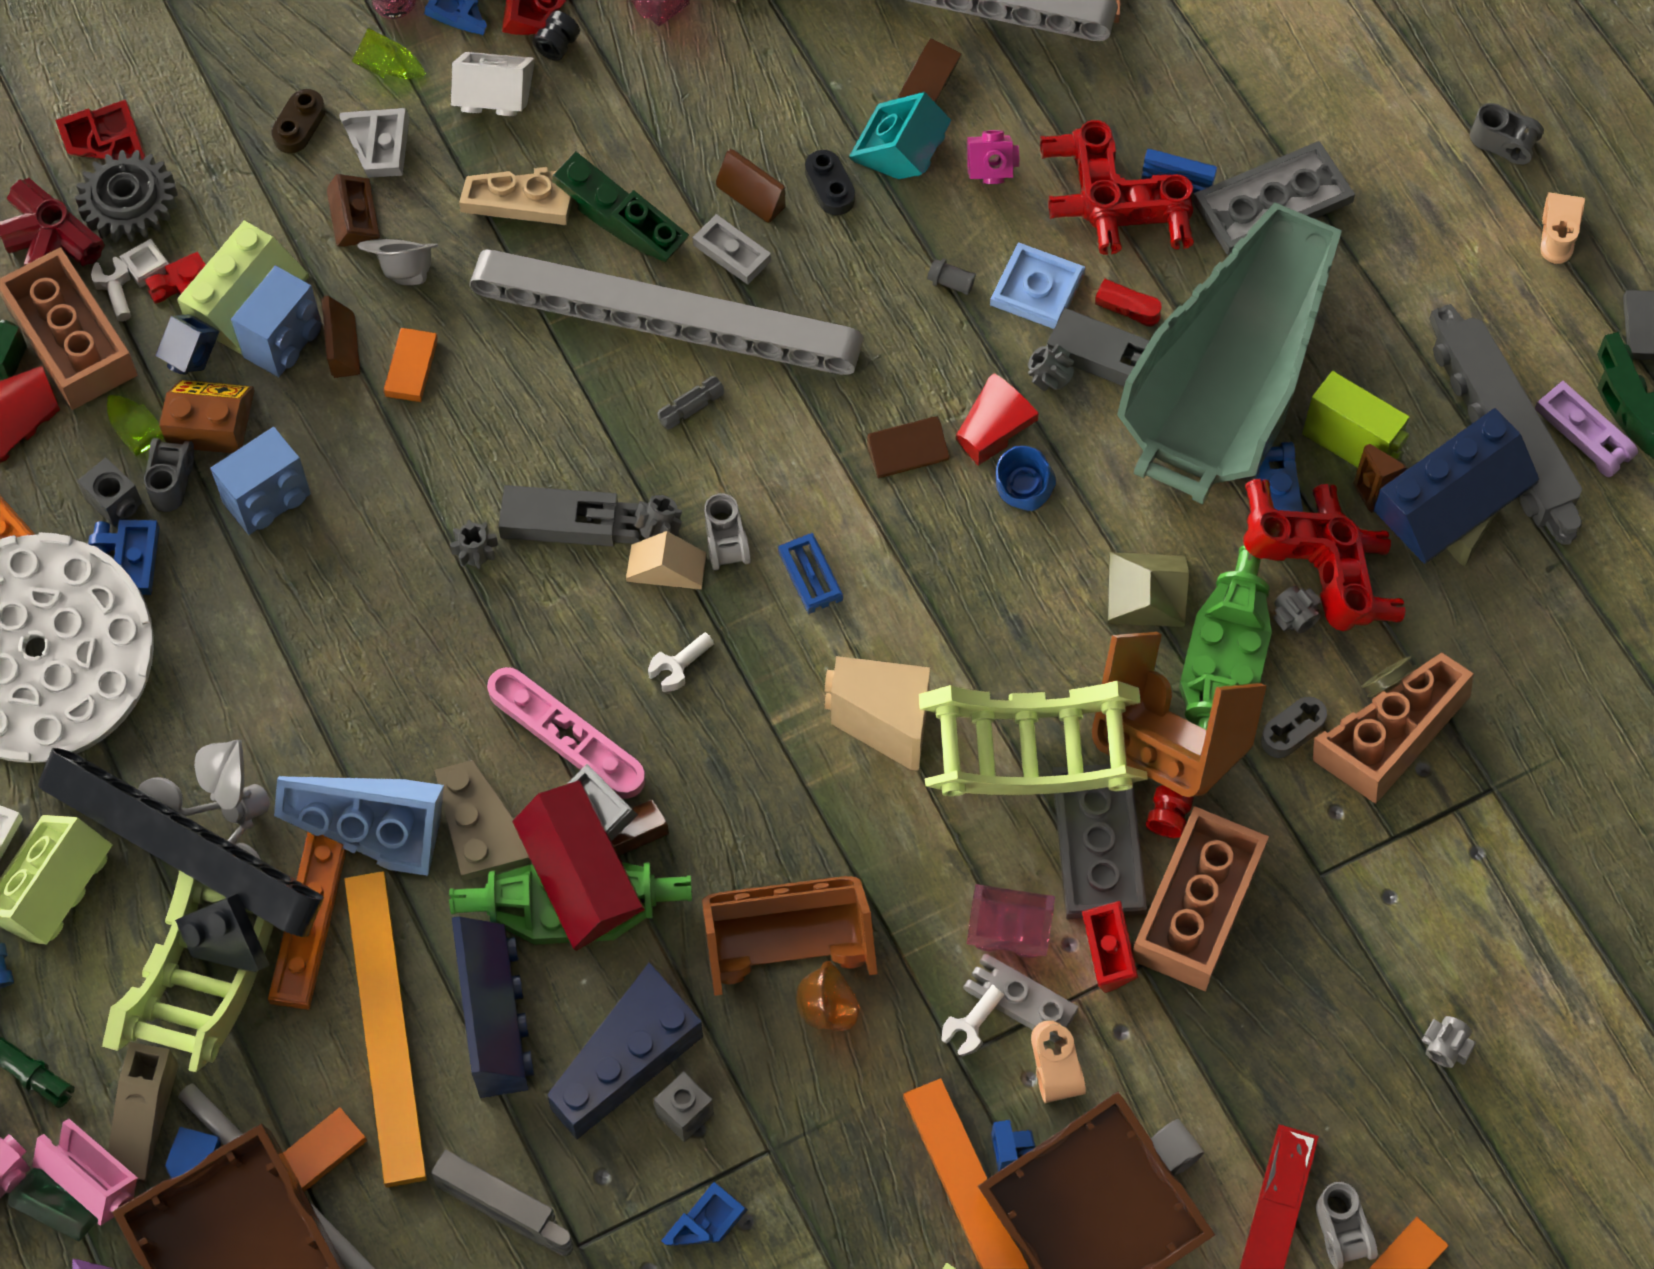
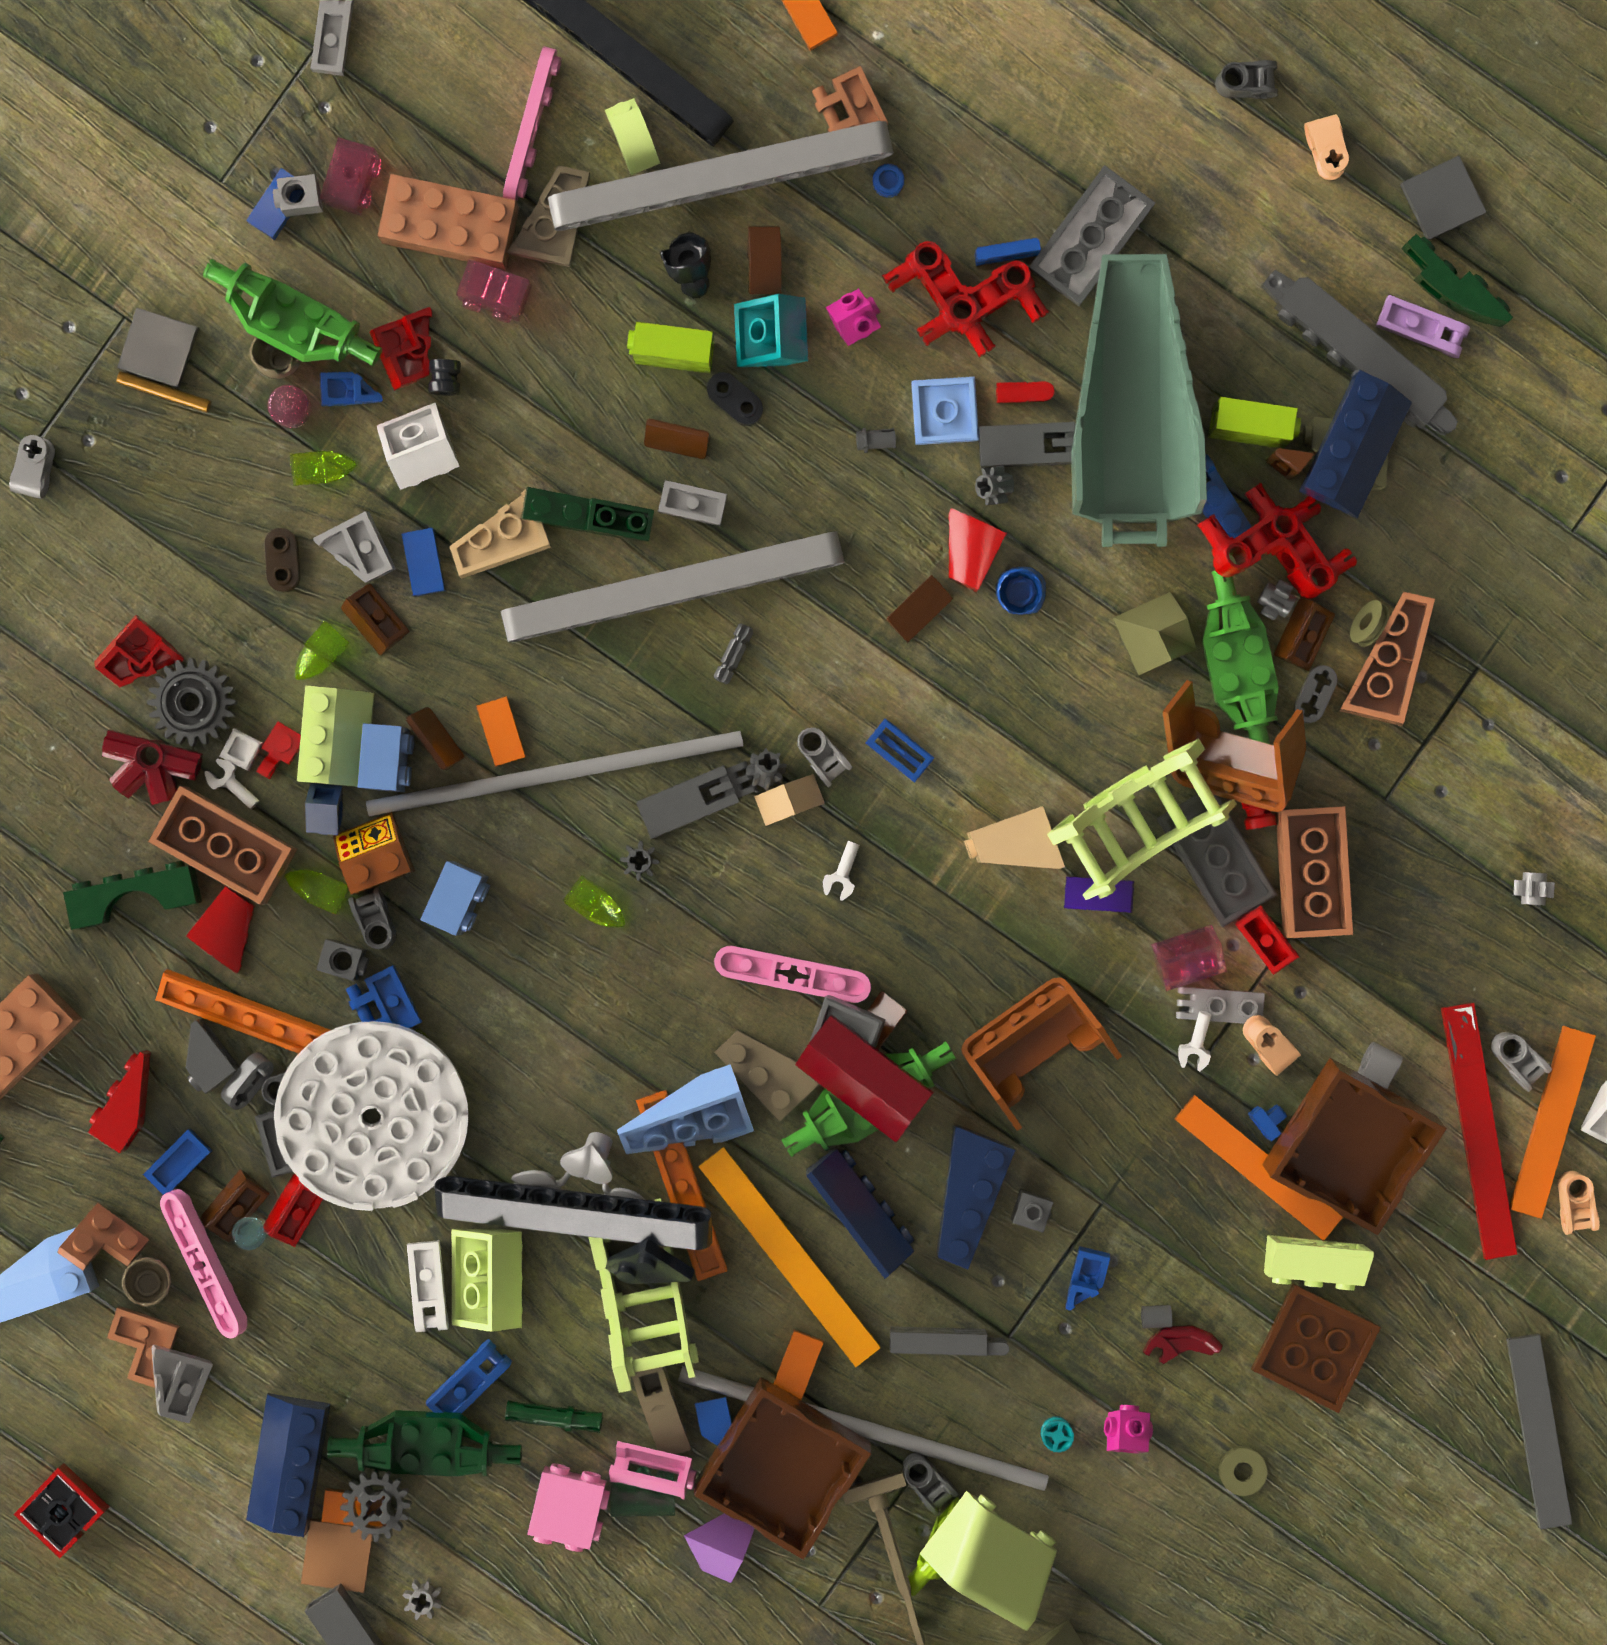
camera: 20 degrees left, 25 degrees up
light grey piece [357,239,438,285] -> none
clear orange helmet [796,961,859,1031] -> none
none -> clear neon green plate [295,621,350,680]
none -> light grey piece [366,731,744,816]
none -> blue tile [402,528,446,597]
none -> clear neon green plate [563,875,625,927]
none -> lime brick [627,322,715,374]
none -> black piece [660,231,711,299]
none -> blue tile [873,164,904,198]
none -> dark purple slope [1064,877,1134,913]
none -> reddish brown slope [1274,598,1335,671]

